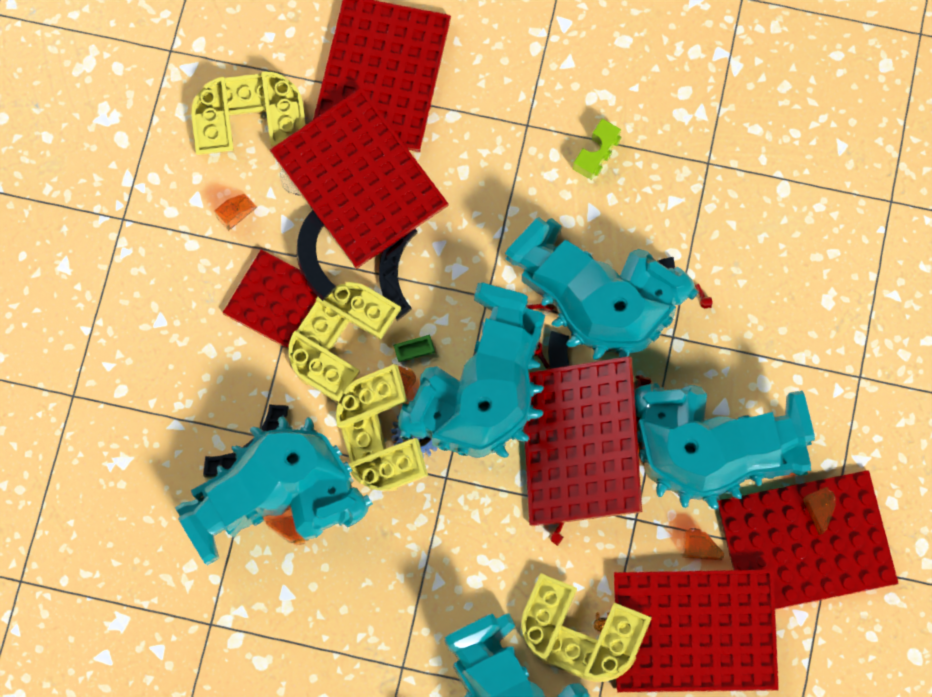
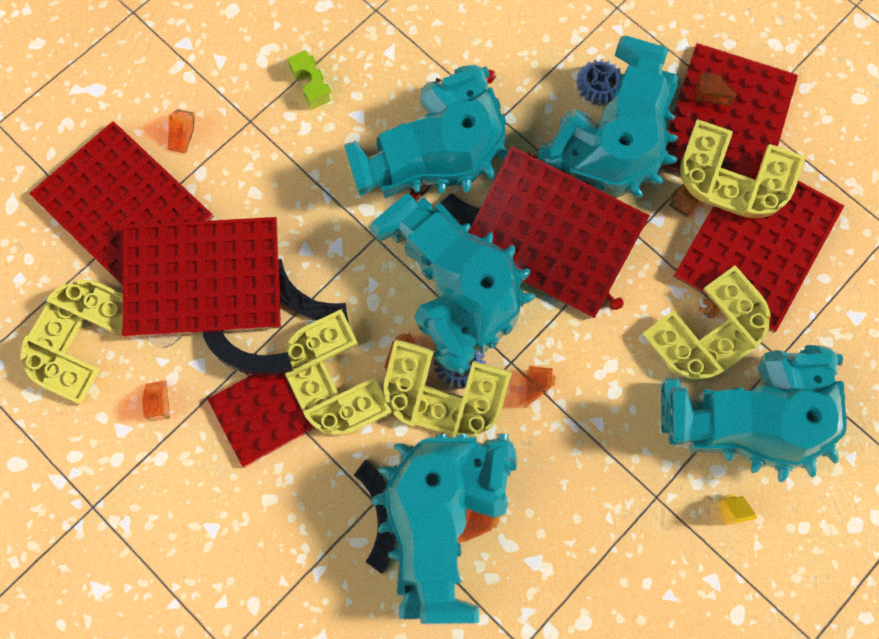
camera: 60 degrees left, 0 degrees up
bright green tile [393,334,435,363] -> none
none -> clear orange slope [168,109,195,153]
none -> clear orange slope [523,366,555,408]
none -> medium blue gear [576,59,622,106]
none -> light yellow plate [680,119,806,218]

